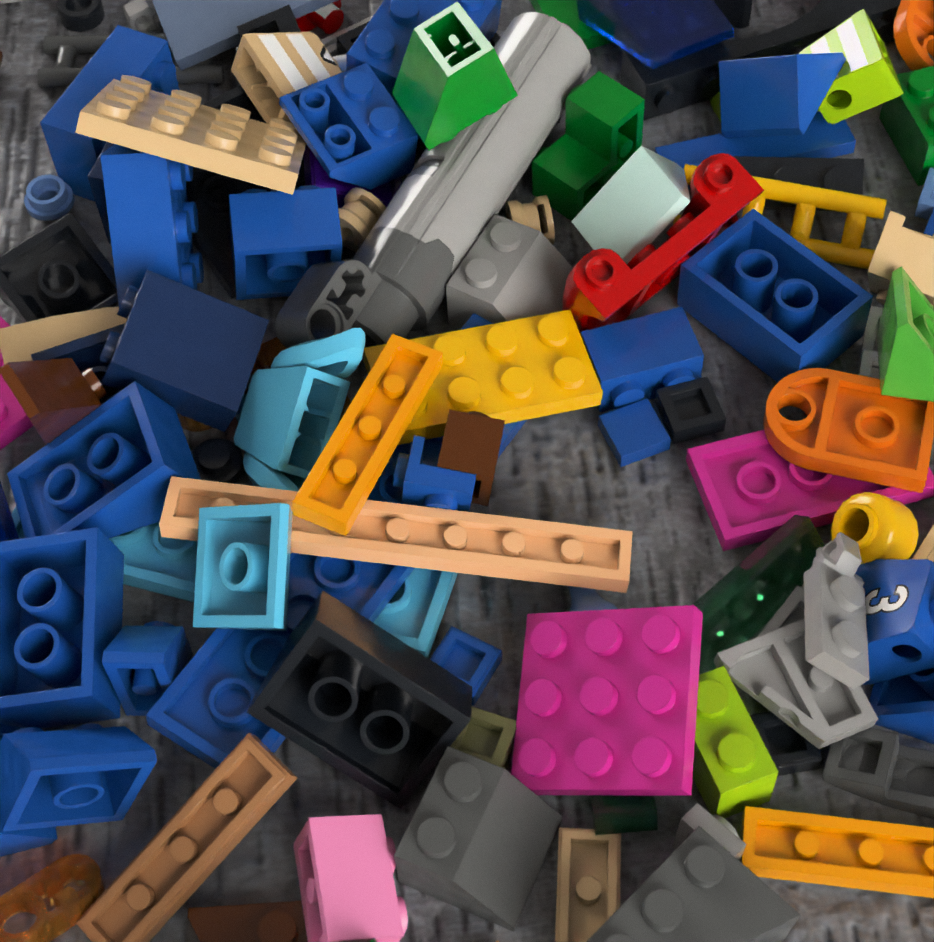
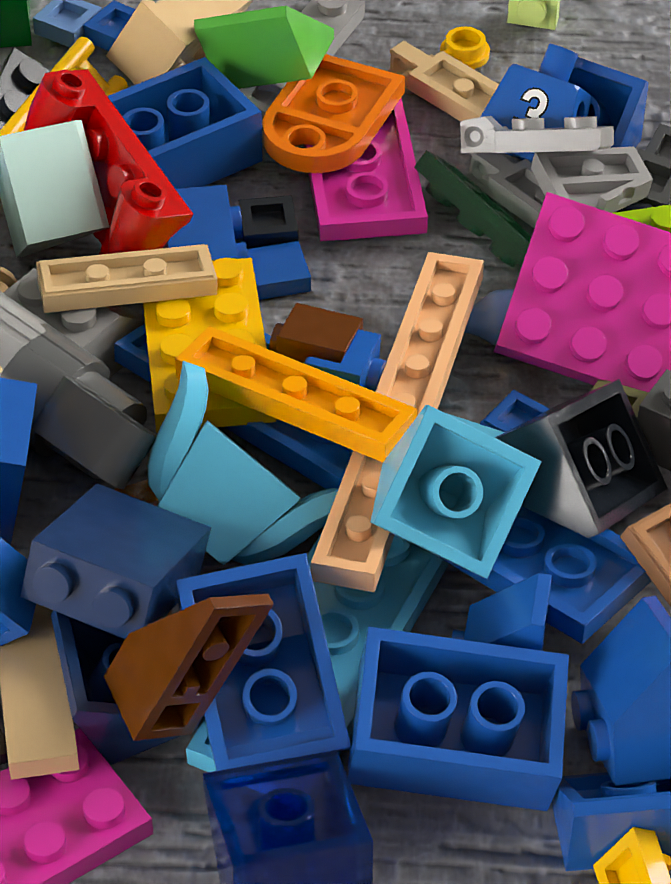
camera: 85 degrees left, 10 degrees down
yellow head [831,492,919,565] -> none
none -> tan tile [36,244,217,313]

